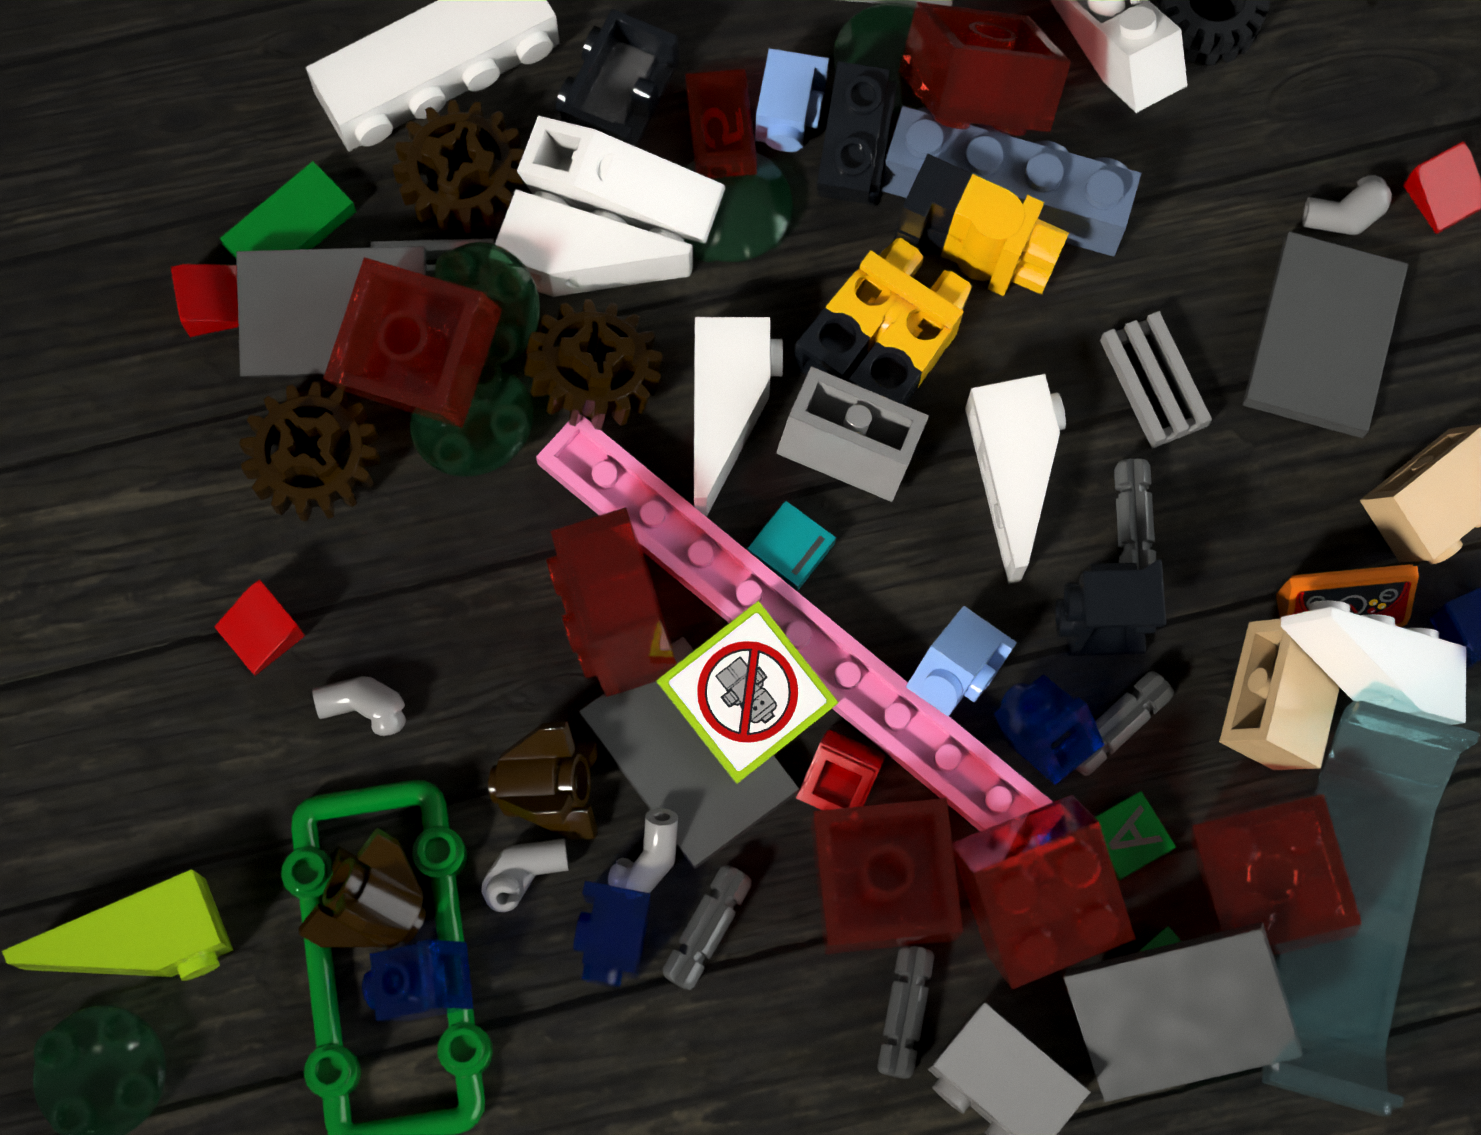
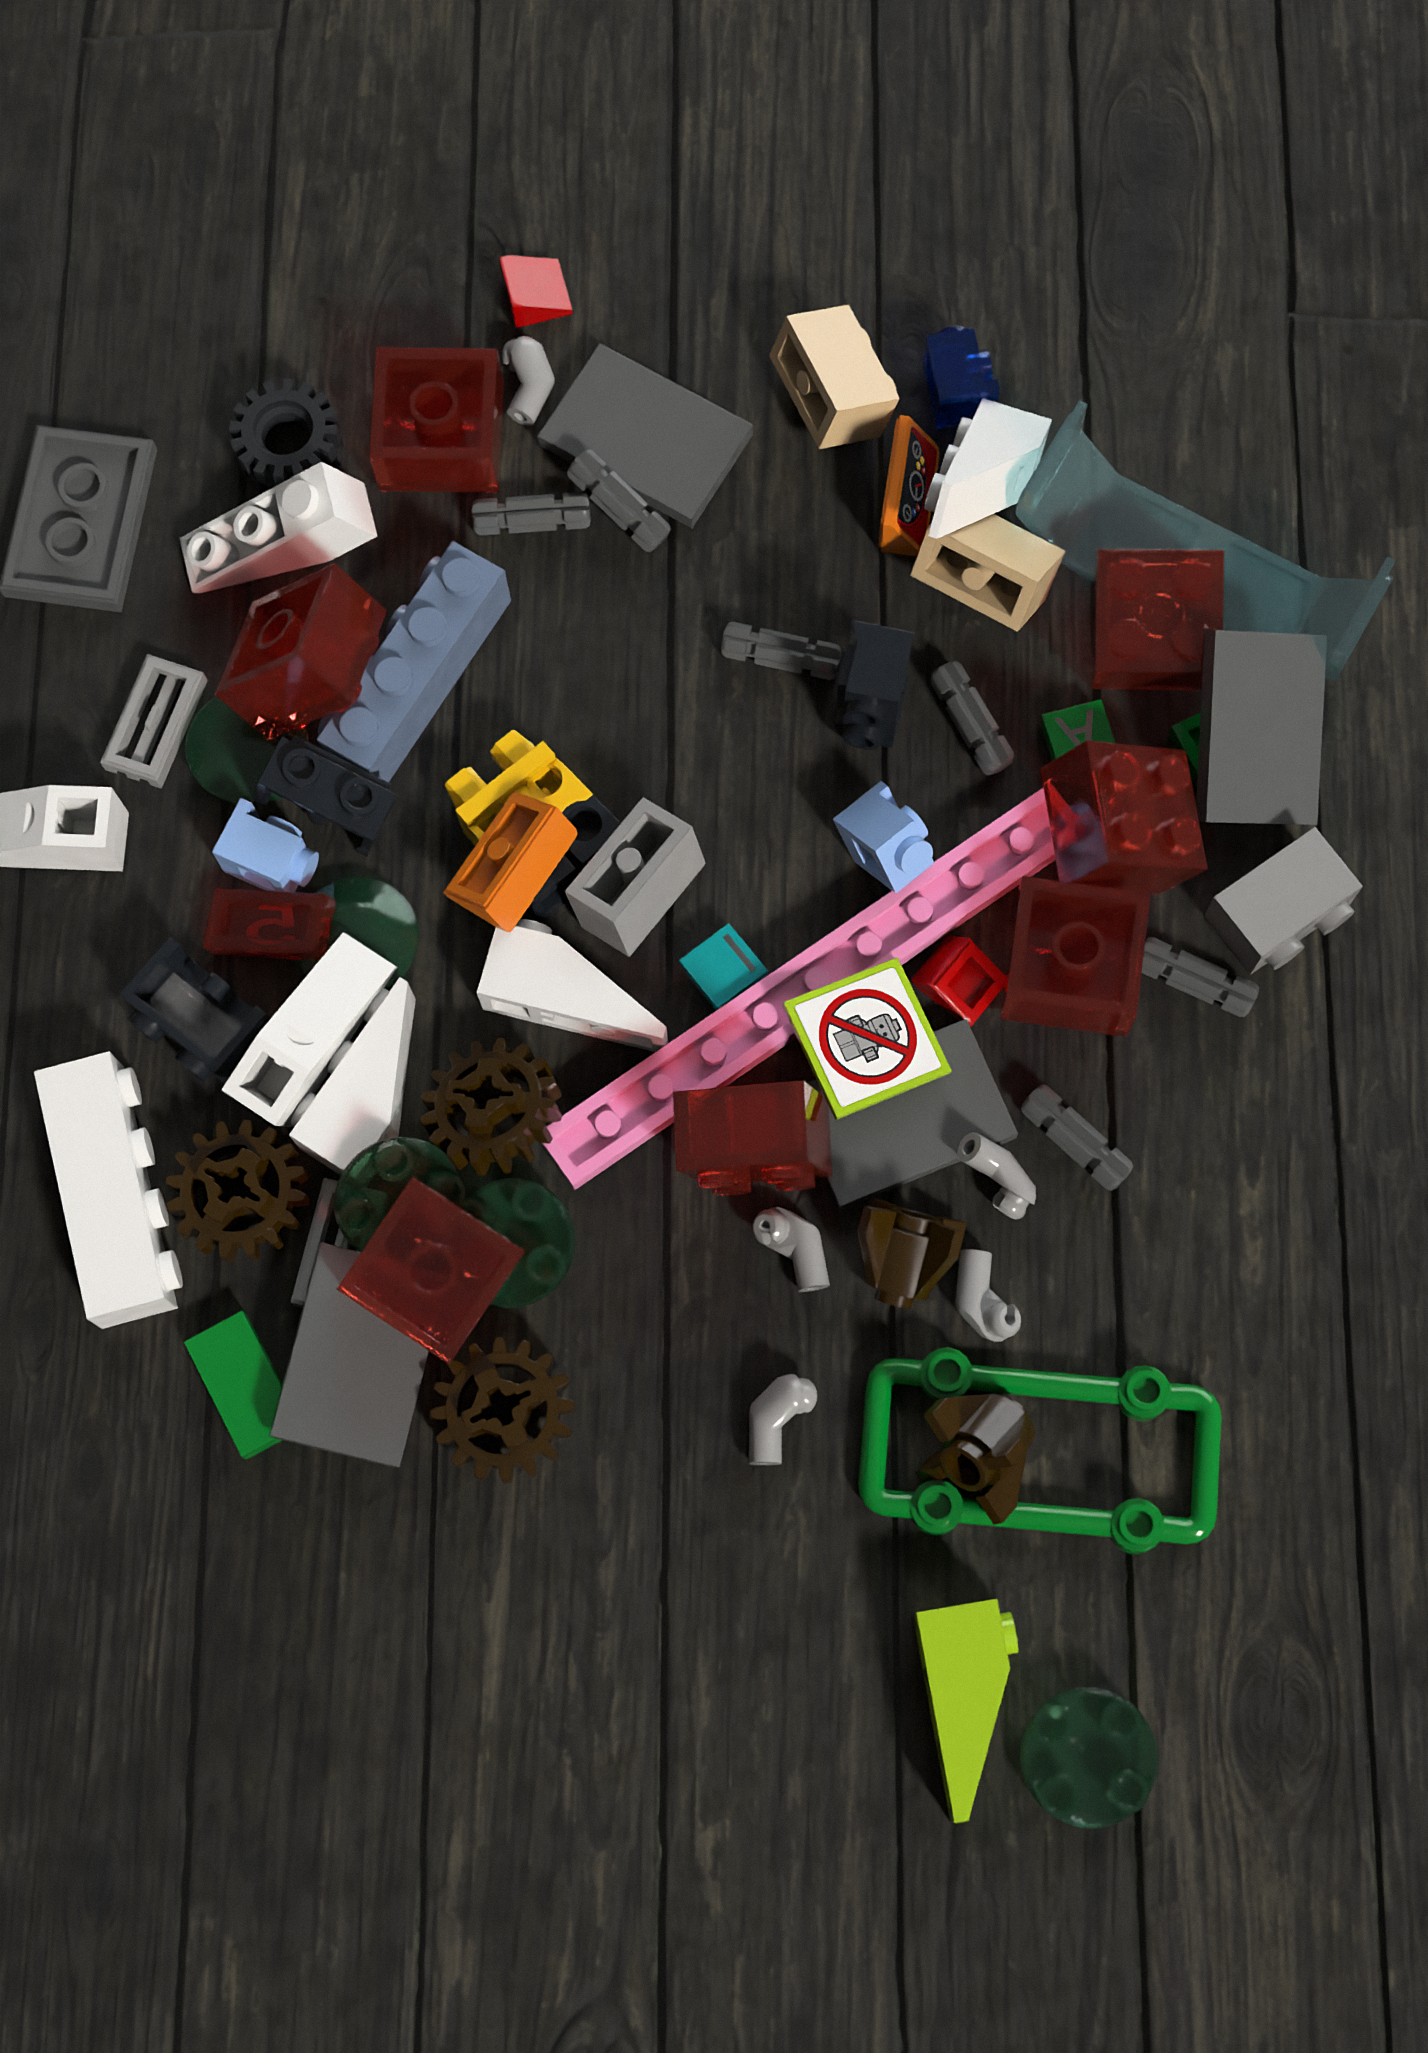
camera: 70 degrees left, 0 degrees up
red slope [171,264,239,337] -> none
red slope [214,579,305,676] -> none
clear blue brick [362,940,473,1021] -> none
clear blue brick [573,881,652,987] -> none
yellow hips [894,154,1069,296] -> none
white slope [965,374,1066,584] -> none
clear blue brick [994,674,1105,785] -> none
light grey tile [1100,311,1212,449] -> none
none -> clear red brick [369,347,504,493]
none -> orange slope [443,791,577,932]
none -> dark grey axle [472,492,591,536]
none -> dark grey axle [567,449,671,552]
none -> light grey arm [752,1207,830,1292]

